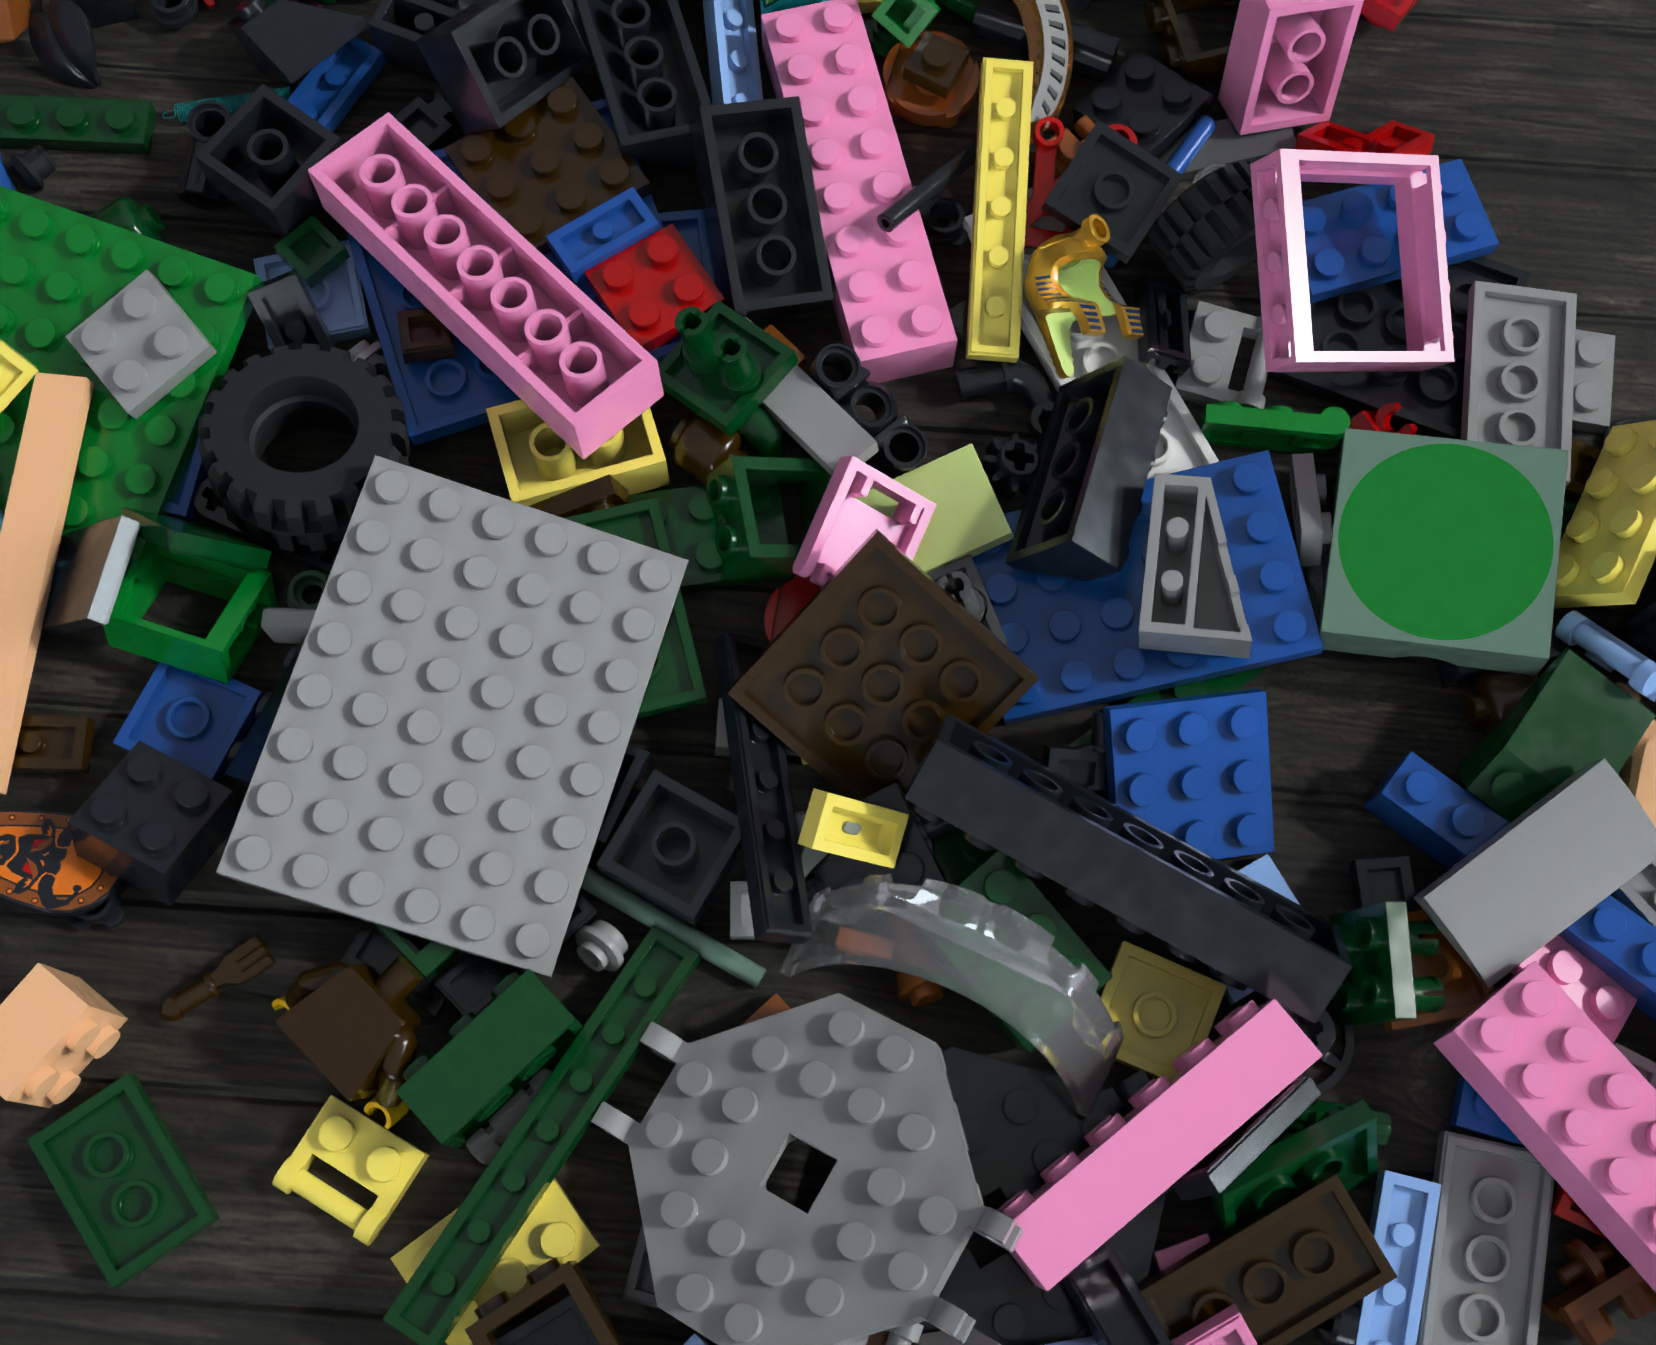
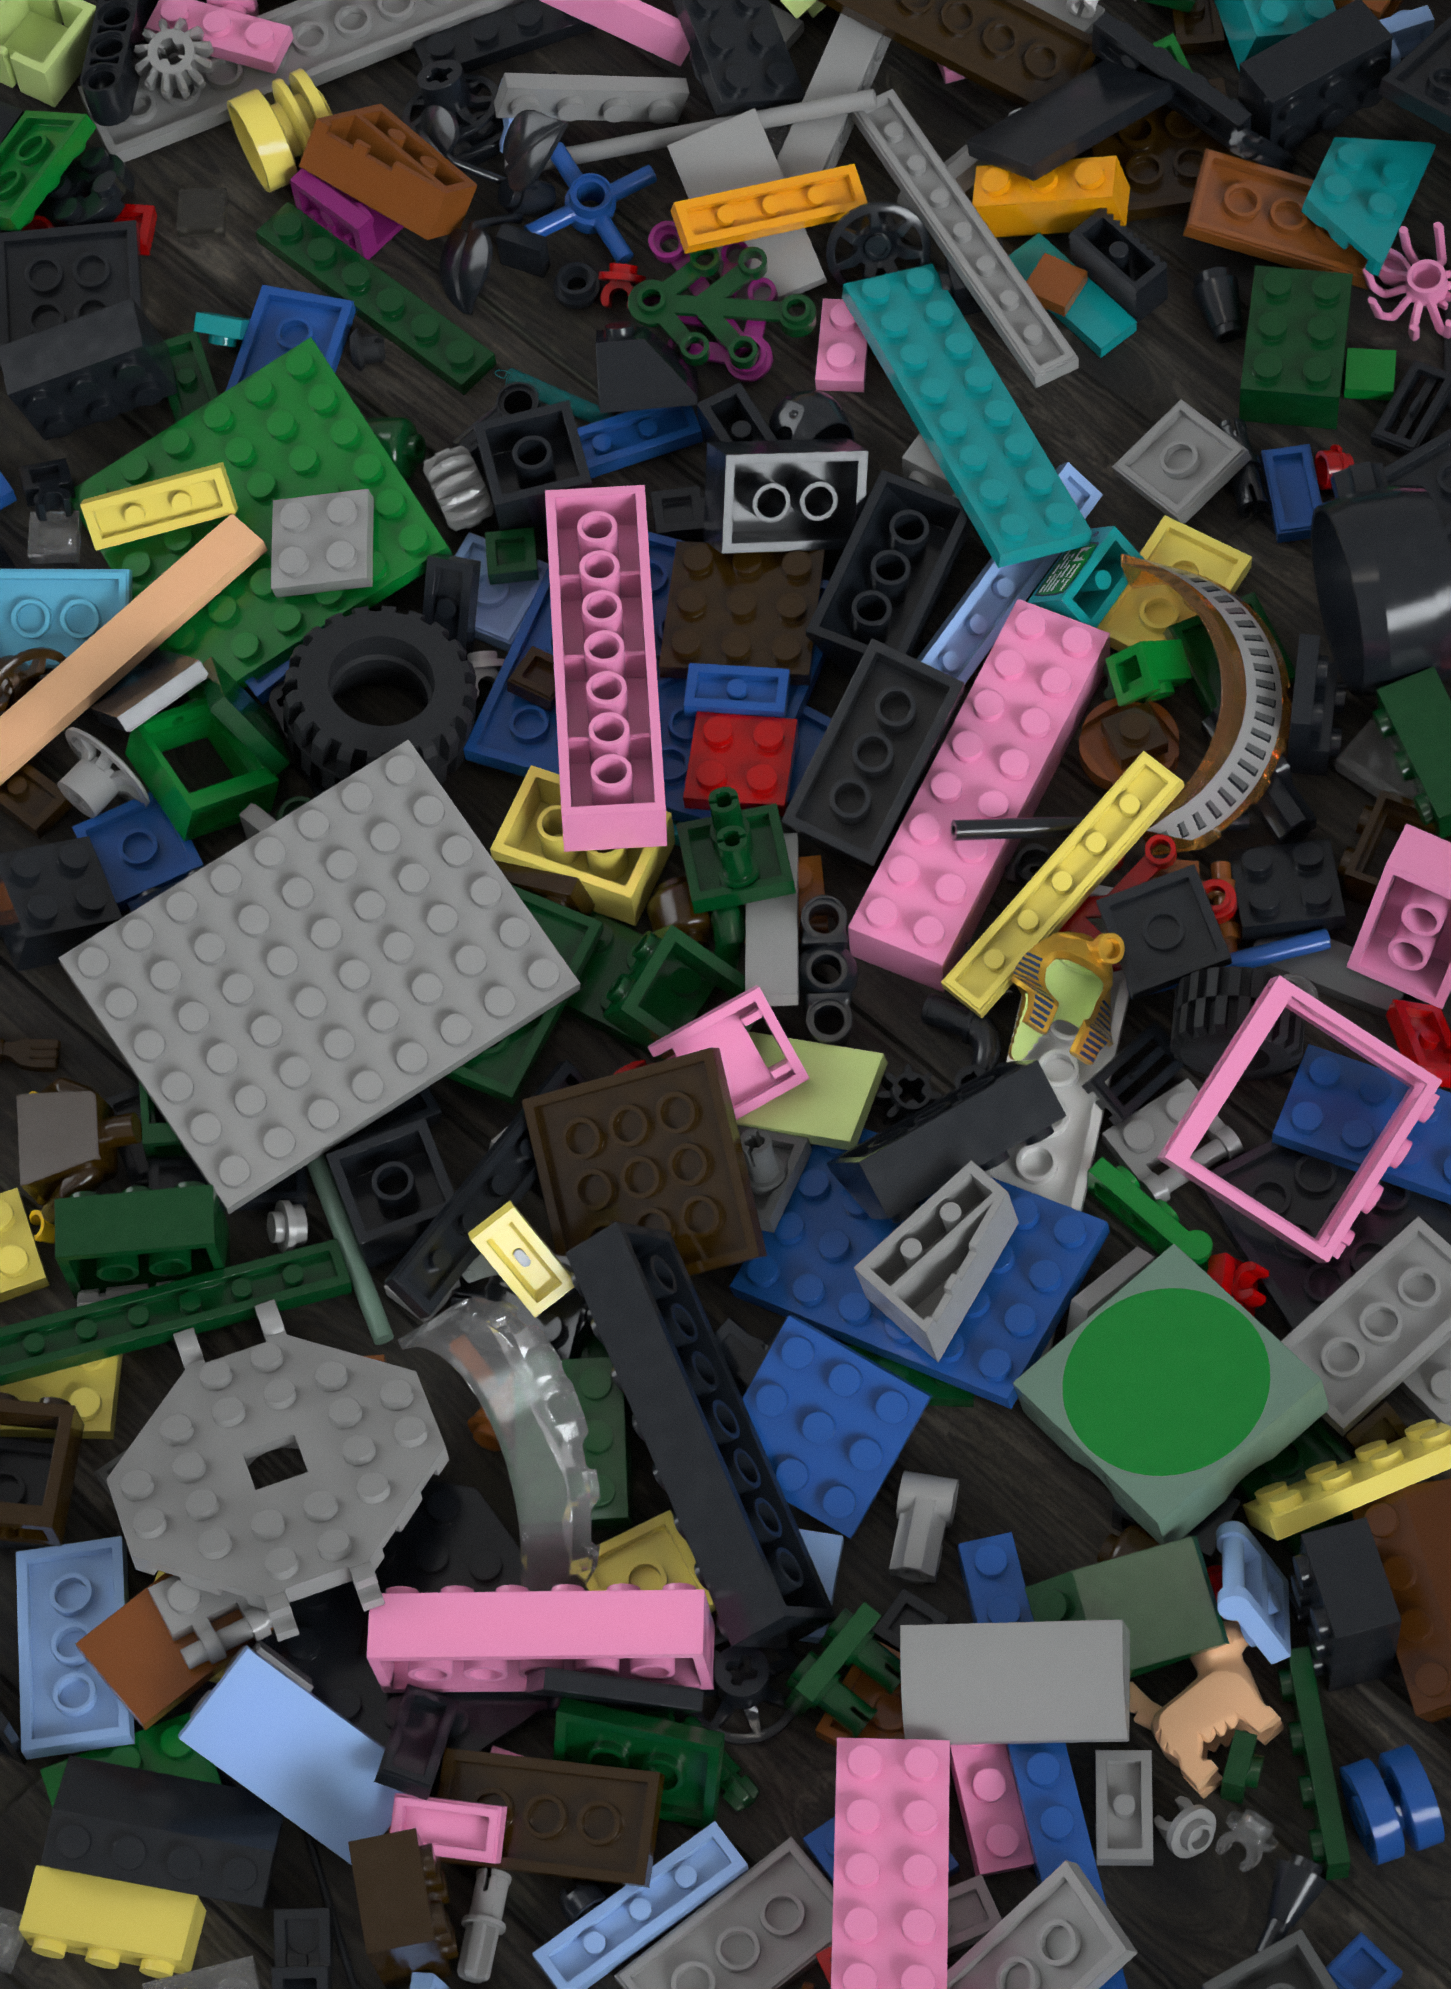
camera: 50 degrees right, 10 degrees down
none -> light grey wheel [57,727,150,818]
none -> light grey gear [423,445,494,531]
none -> light grey piece [889,1470,959,1585]

